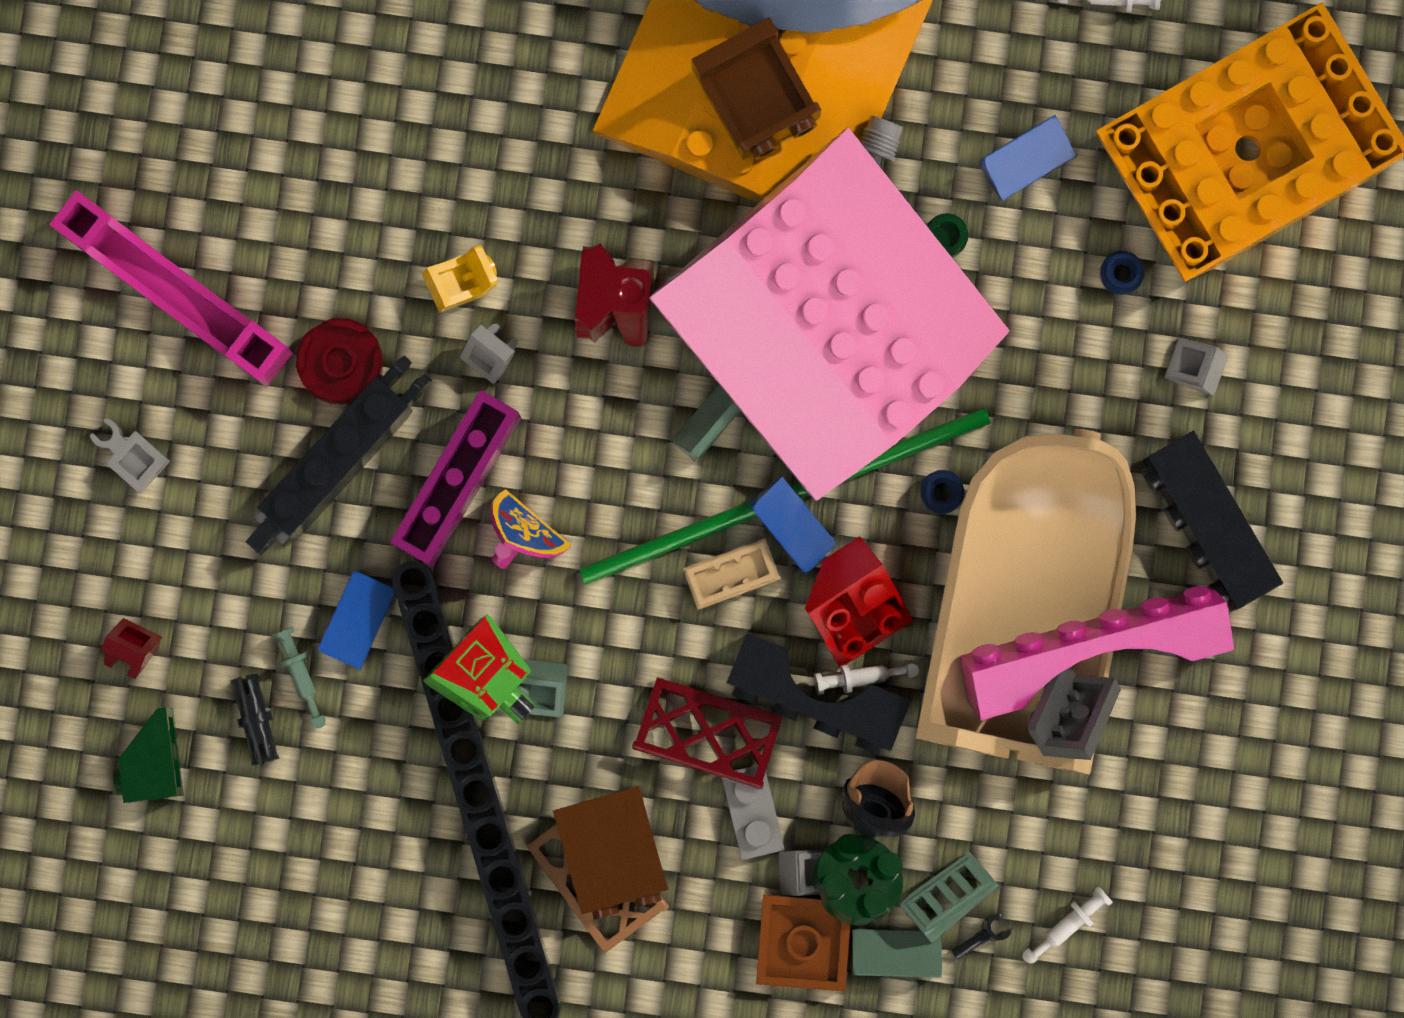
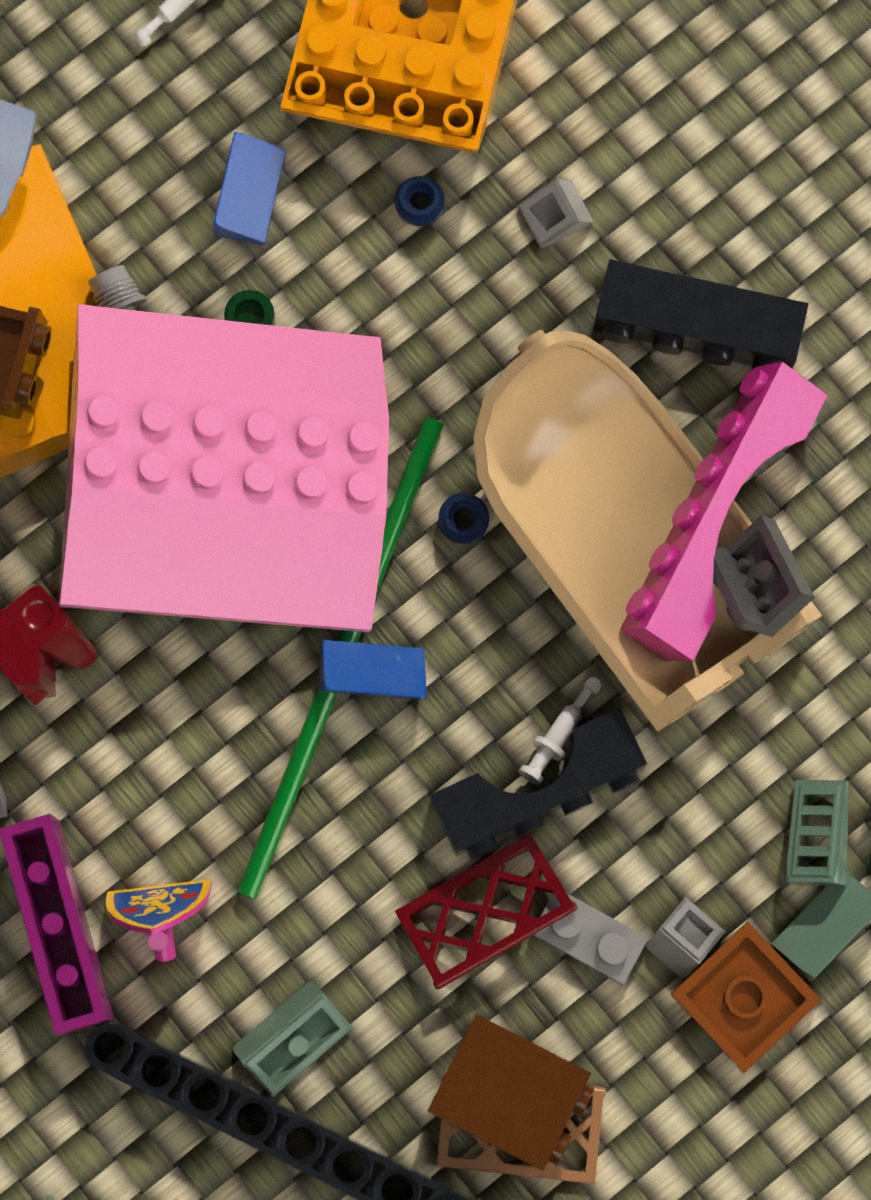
camera: 45 degrees left, 5 degrees down
blue slope [317,570,395,670] -> none
torso [423,614,536,724] -> none
sand green slope [673,385,740,461] -> none
tan plate [683,538,780,610] -> none
red slope [805,536,914,667] -> none
dark green plate [813,834,903,925] -> none
black piece [841,759,915,838] -> none

